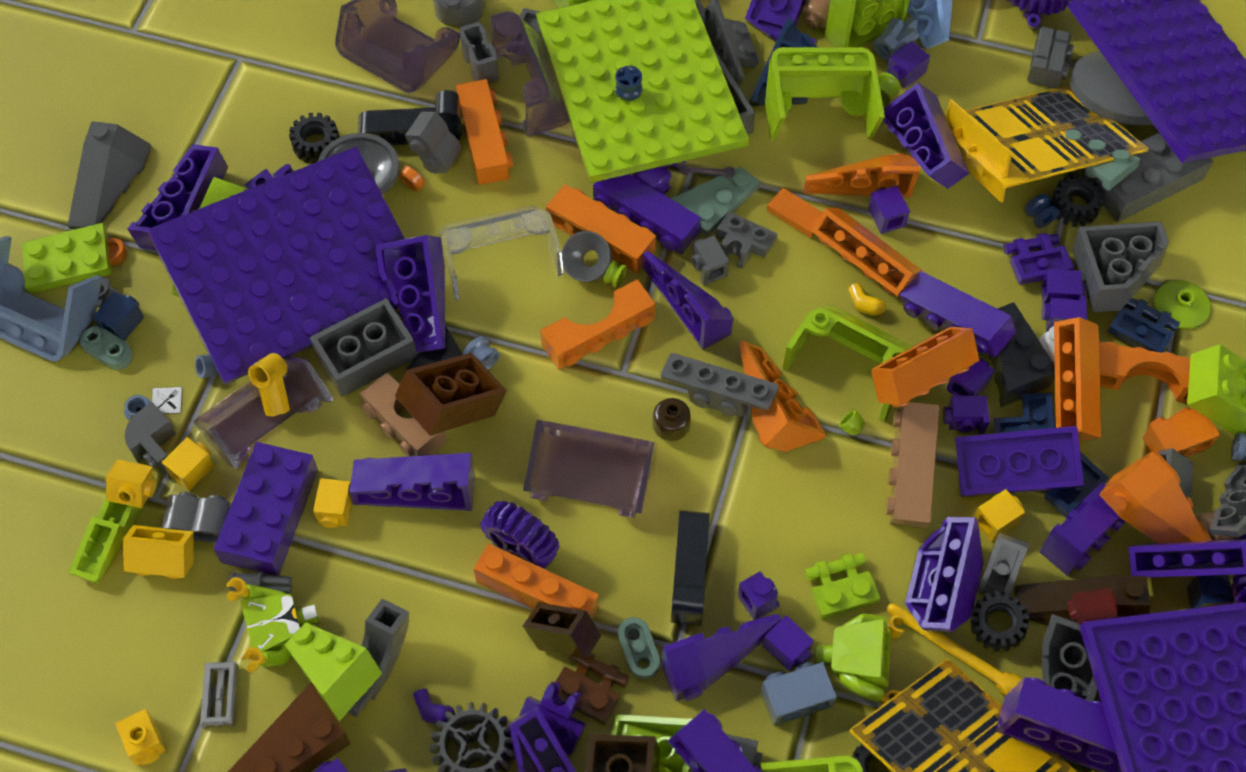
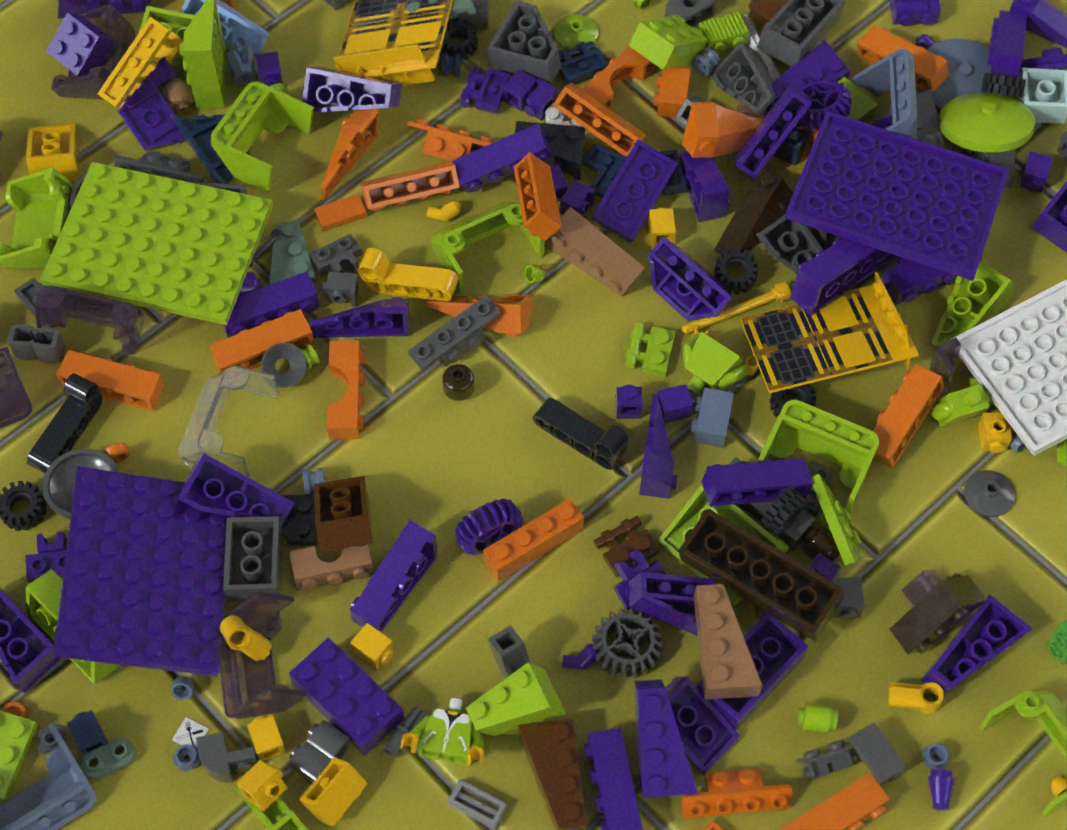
camera: 60 degrees left, 0 degrees up
dark grey brick [405,112,462,174] -> none
windscreen [523,420,658,518] -> none
dark brown brick [523,602,602,659] -> none
dark blue wheel [615,66,643,101] -> none
sand green plate [618,617,660,680] -> none
dark purple brick [868,186,910,234] -> none
dark grey slope [978,533,1029,595] -> none
clear red brick [1067,586,1118,625] -> none
none -> yellow beam [358,248,459,301]
none -> orange bracket [407,118,494,162]

